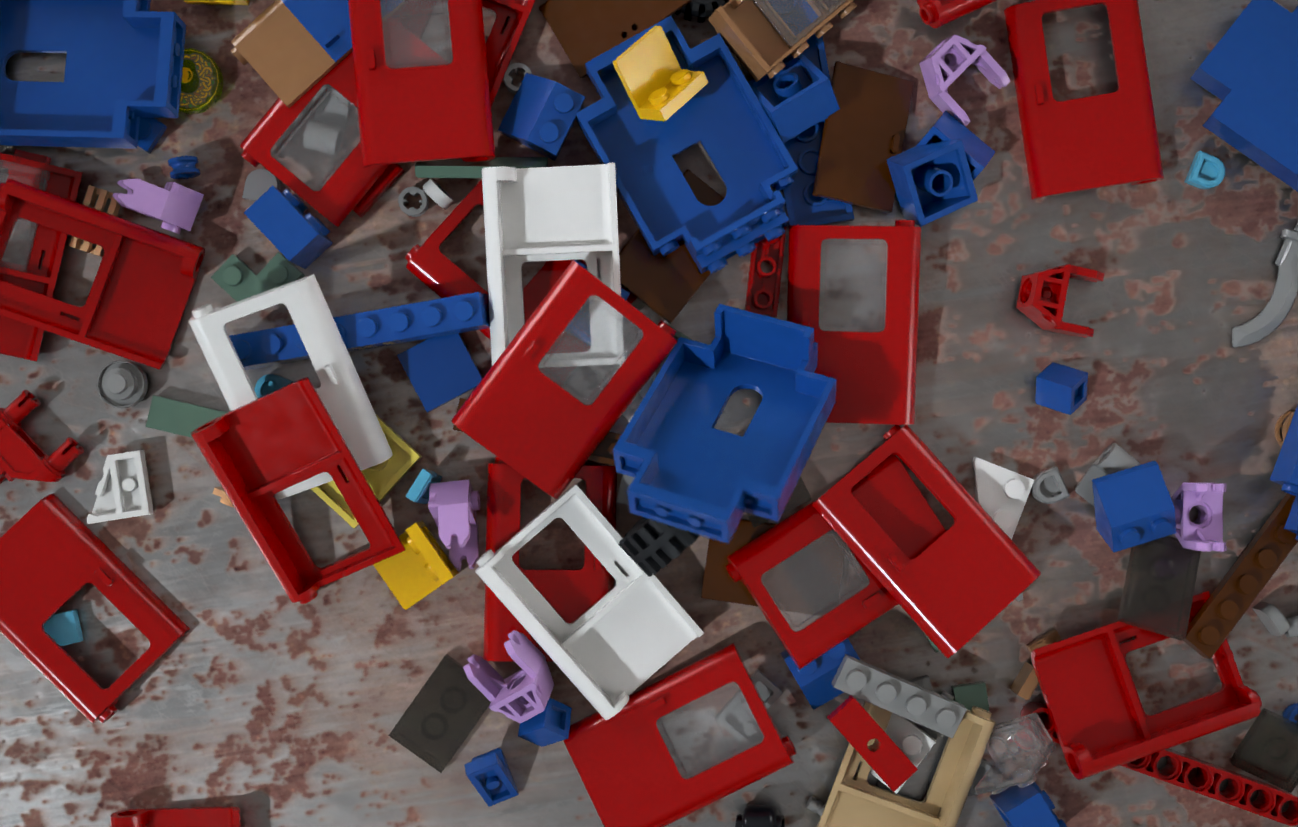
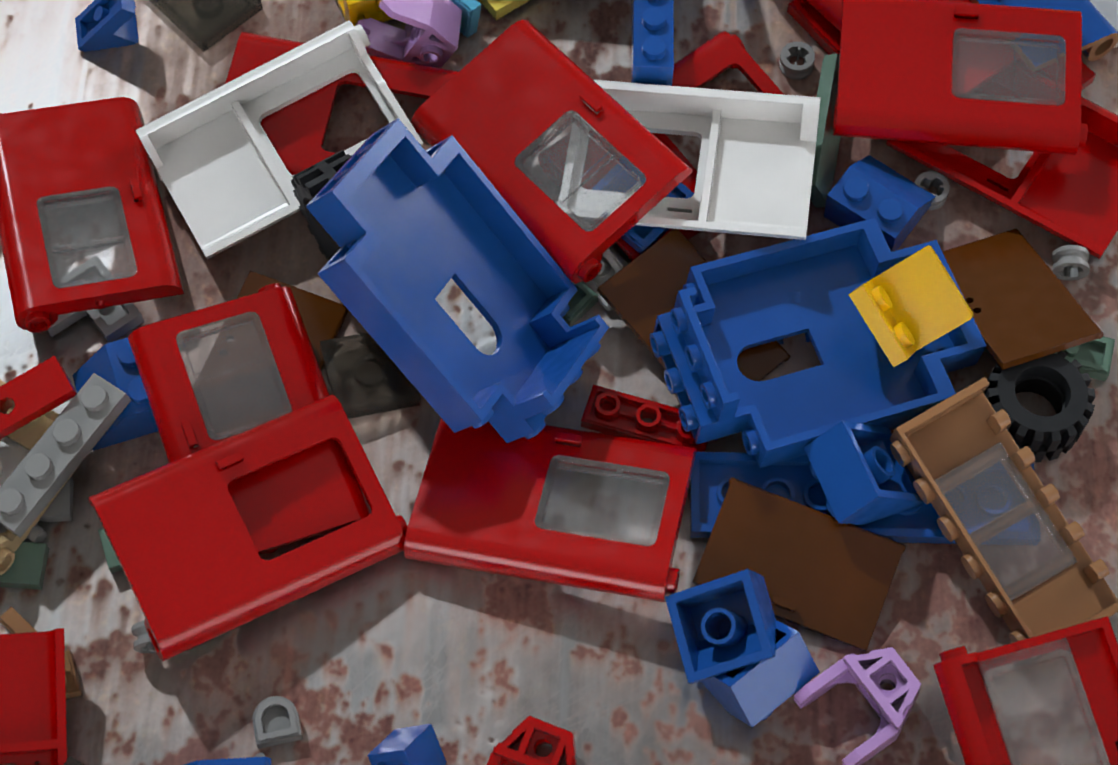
camera: 100 degrees right, 25 degrees down
blue tile [397,333,483,413] -> none
white tile [423,178,454,209] -> none
lavender piece [463,630,554,724] -> none
blue panel [518,697,572,747] -> none
white wing [972,457,1034,540] -> none

